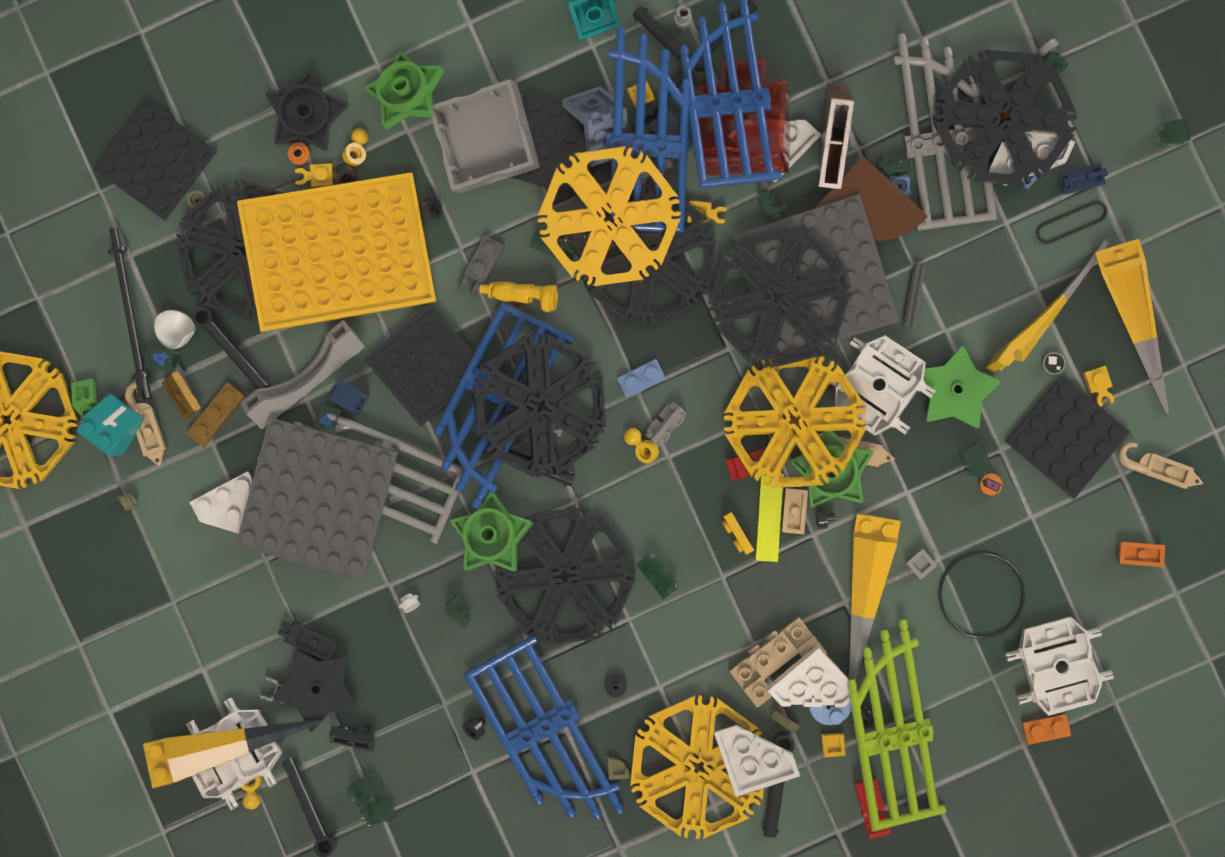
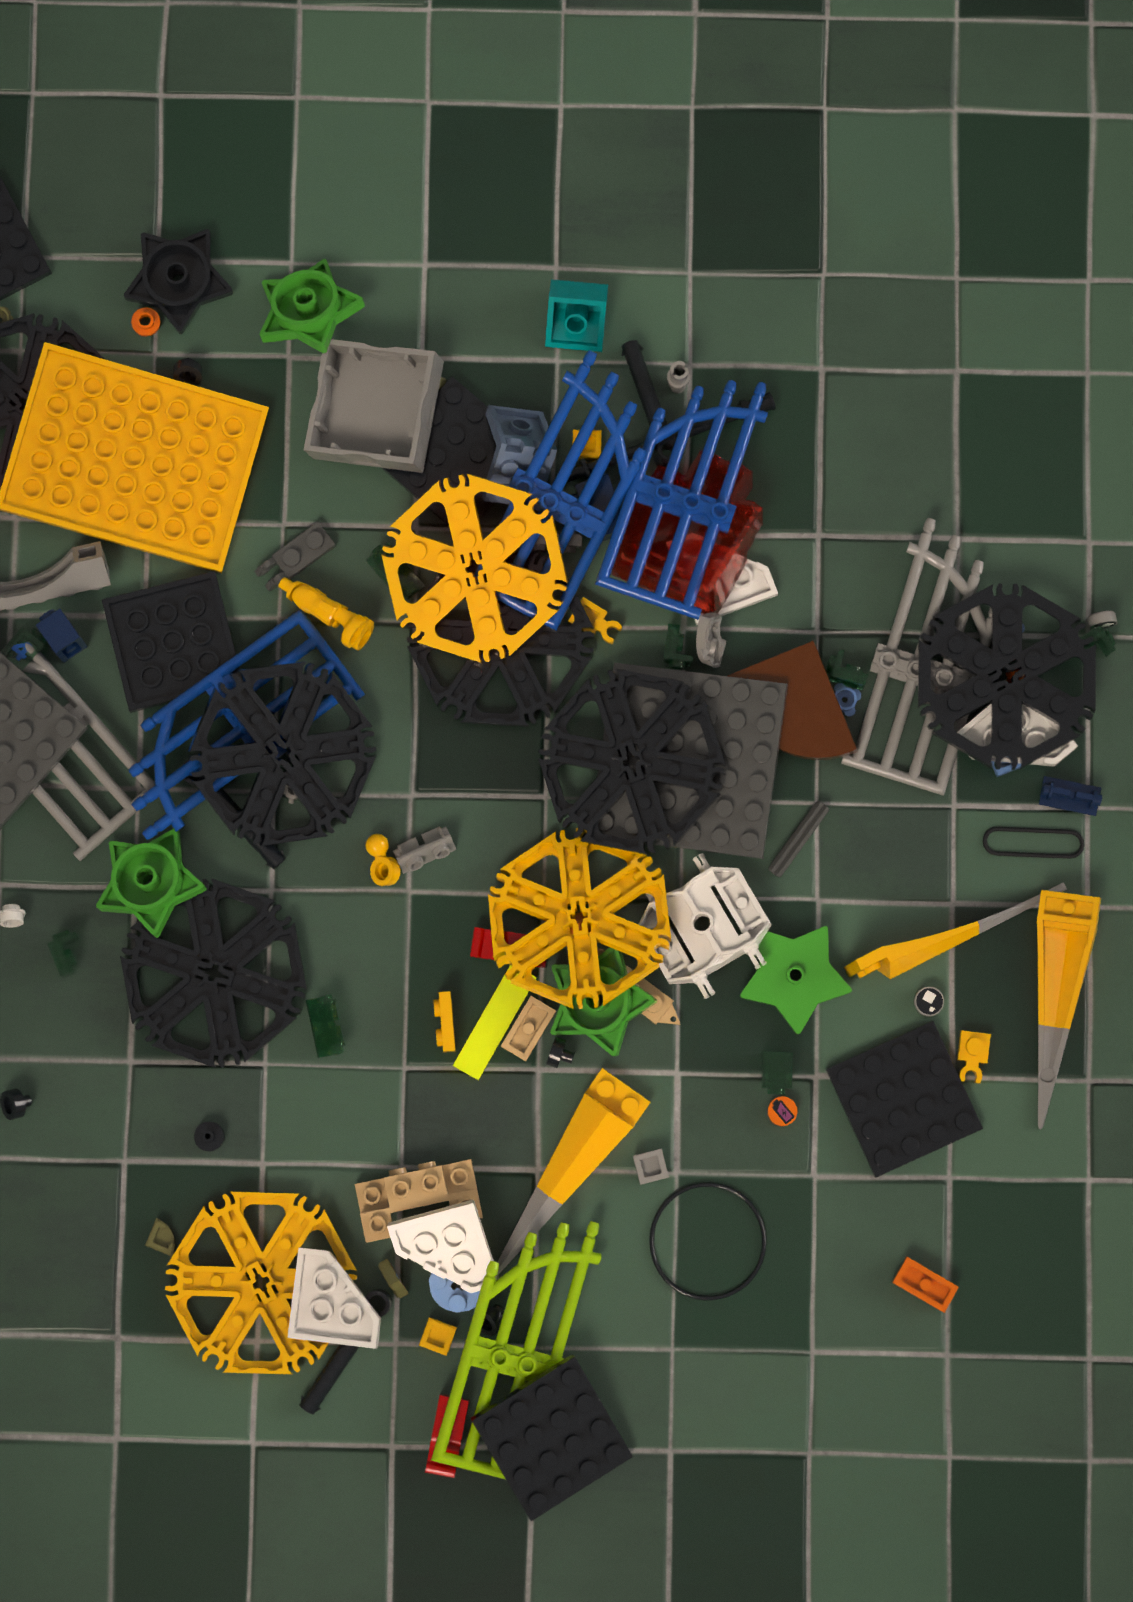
camera: 25 degrees right, 5 degrees down
yellow plate [295,164,334,188] -> none
yellow plate [342,128,368,167] -> none
black tile [419,197,442,221] -> none
blue piece [463,635,624,819] -> none
medium blue plate [617,359,666,398] -> none
reddish brown brick [818,83,854,189] -> none
white piece [1005,616,1114,715] -> none
orange plate [1021,713,1071,745] -> none
tan plate [1119,442,1203,489] -> none
none -> black plate [470,1354,633,1521]
none -> light grey tile [696,612,727,668]

